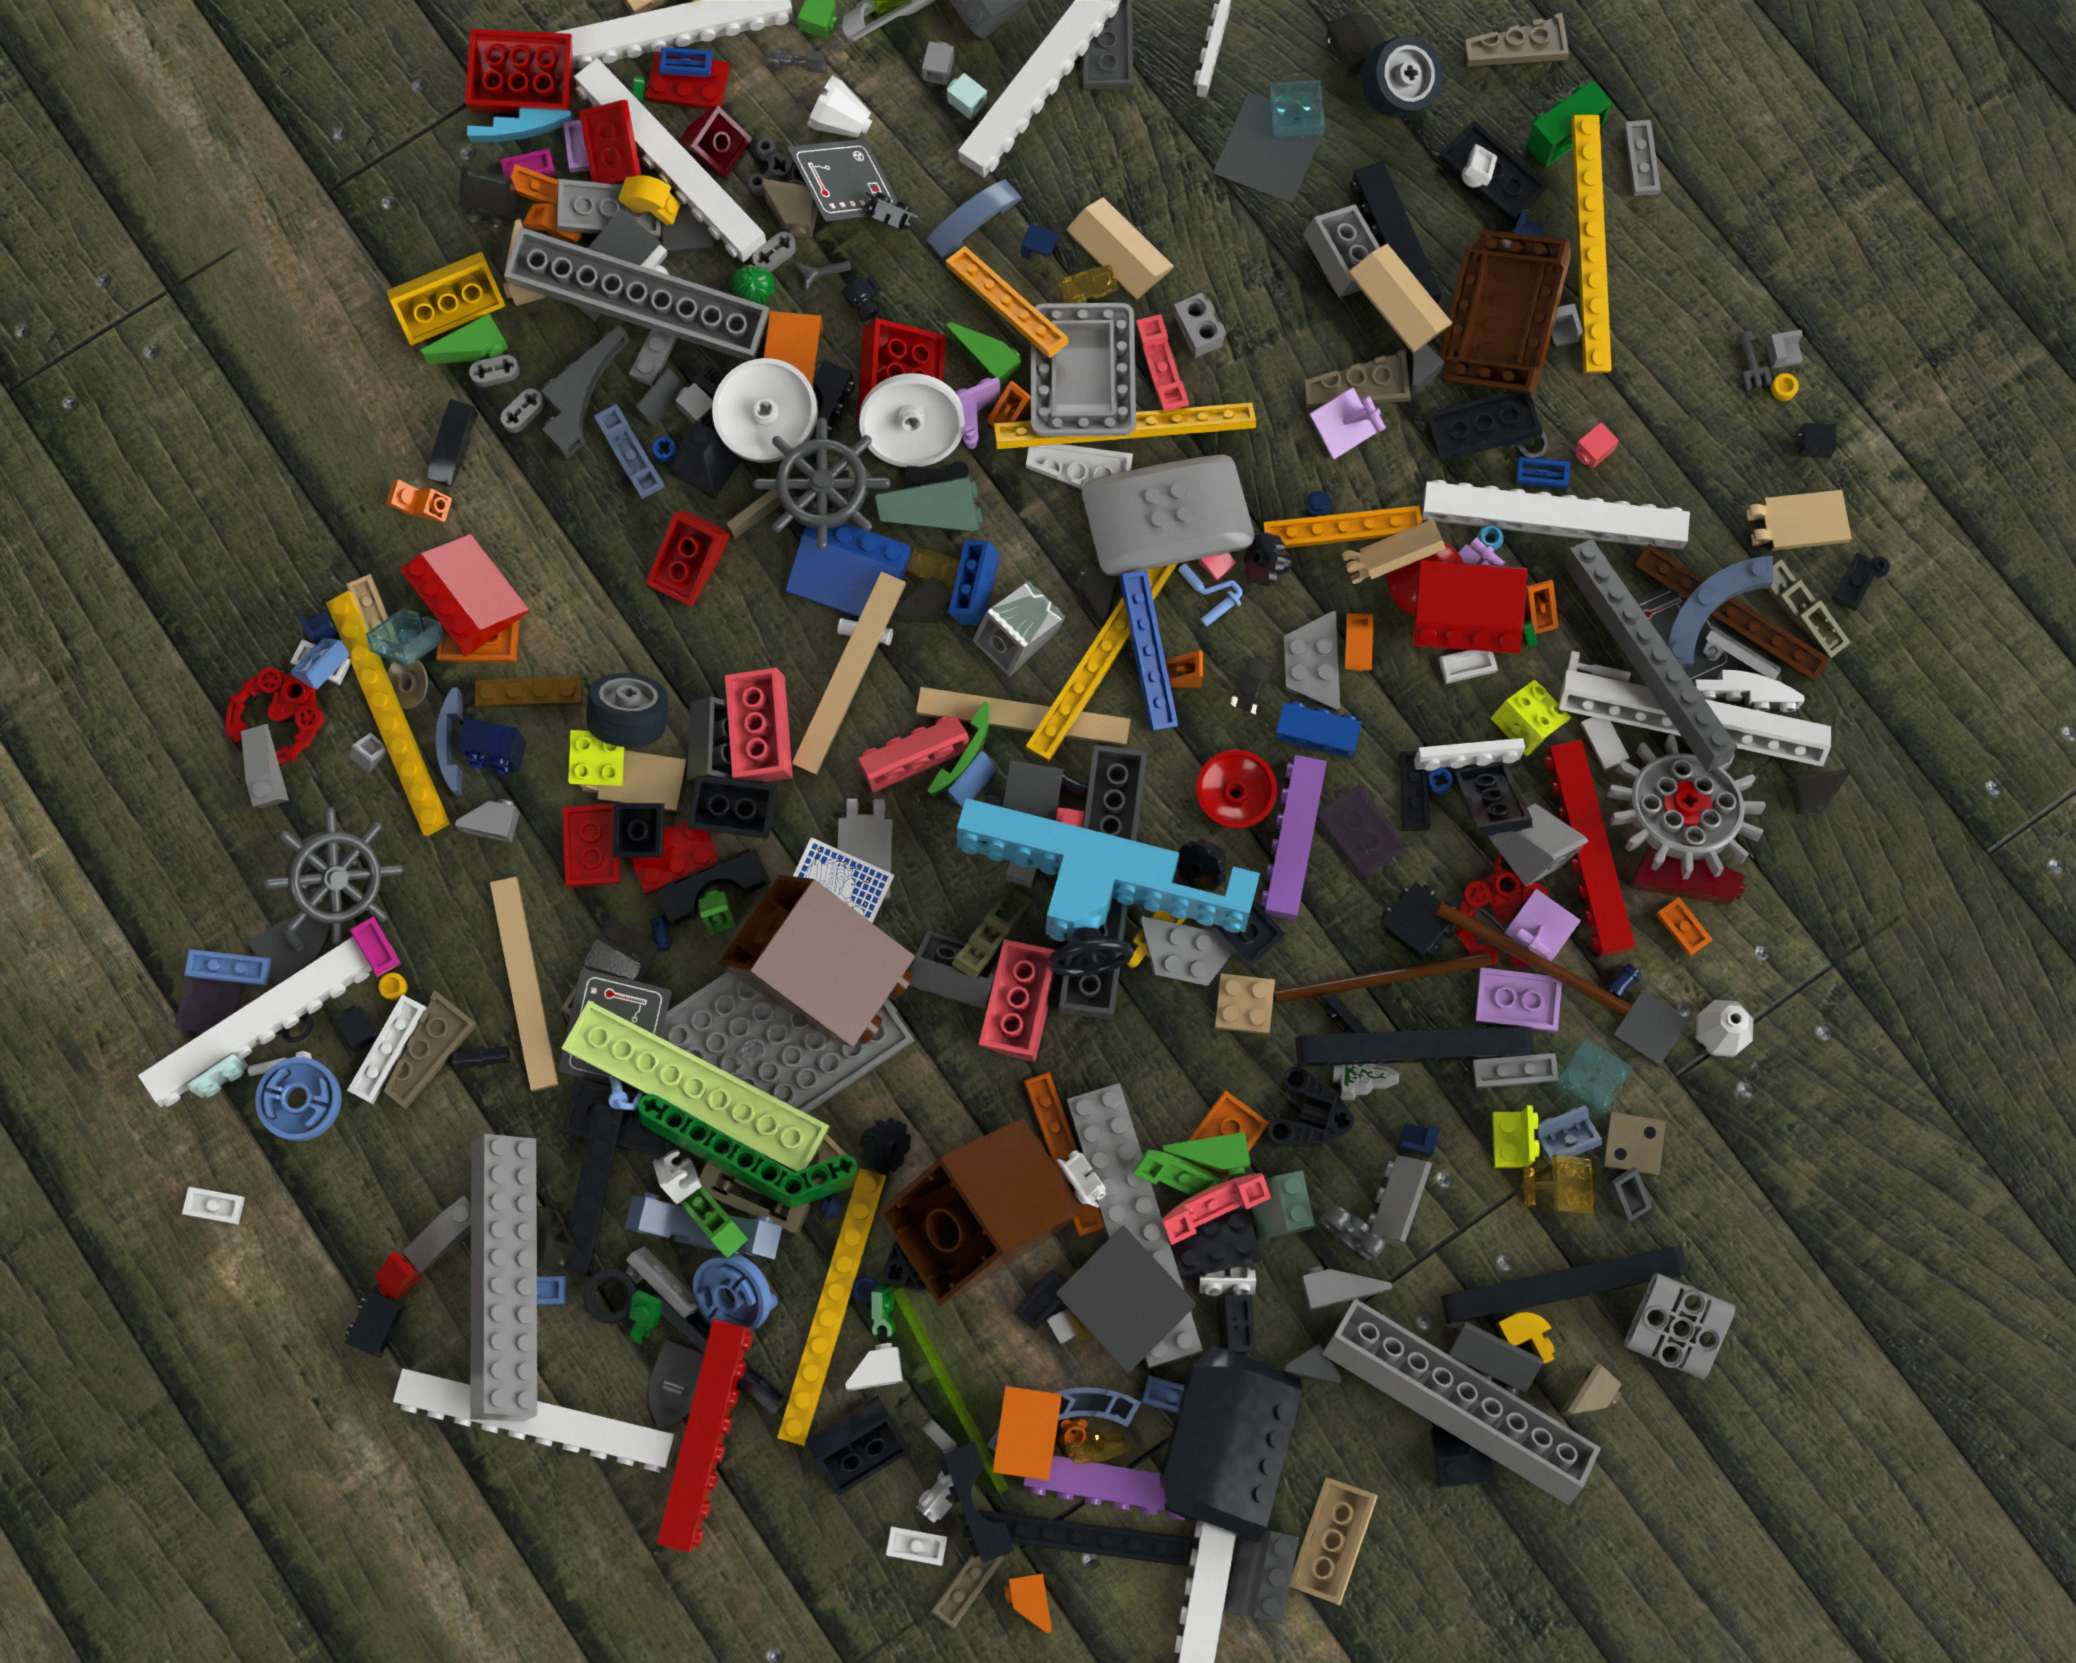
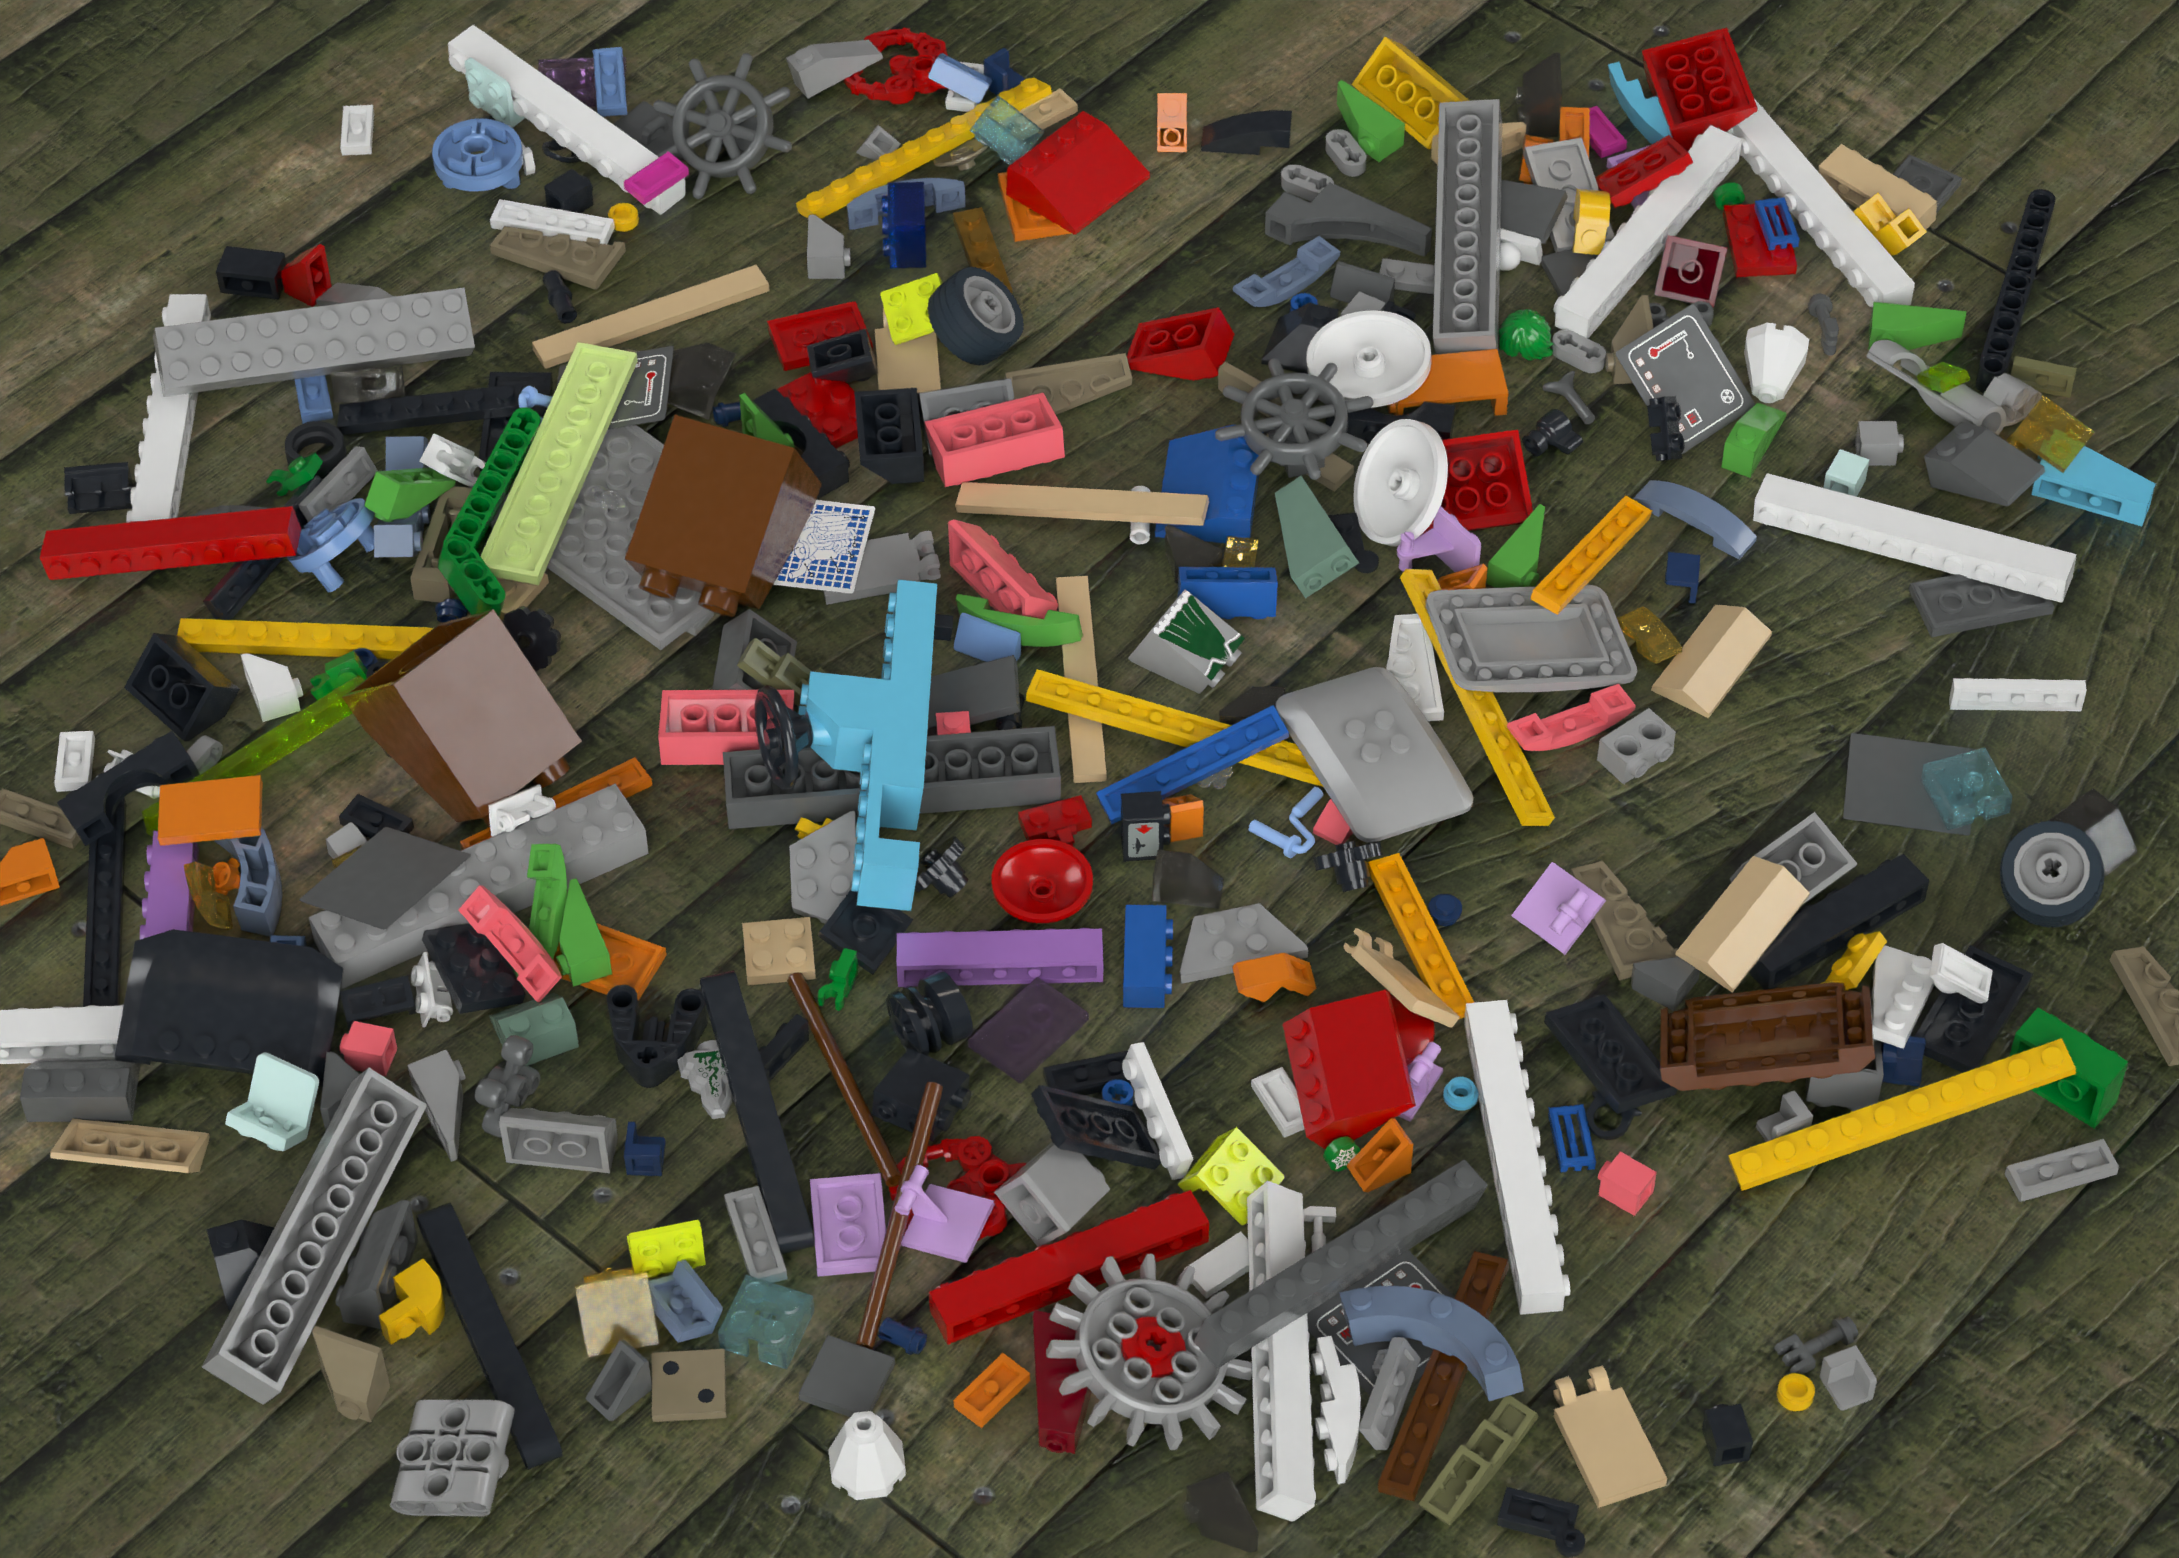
camera: 75 degrees right, 25 degrees down
none -> black hinge [64,462,133,514]
none -> light aqua bracket [225,1052,319,1152]
none -> coral brick [340,1021,397,1076]
none -> green plate [818,948,859,1011]
none -> black wheel [886,970,973,1055]
none -> dark tan wing [1005,353,1132,415]
none -> red hinge [1018,795,1092,847]
none -> black brick [1121,791,1170,862]
none -> bright green slope [1721,403,1786,478]
none -> yellow plate [1820,931,1887,991]
none -> white wing [1871,945,1934,1049]

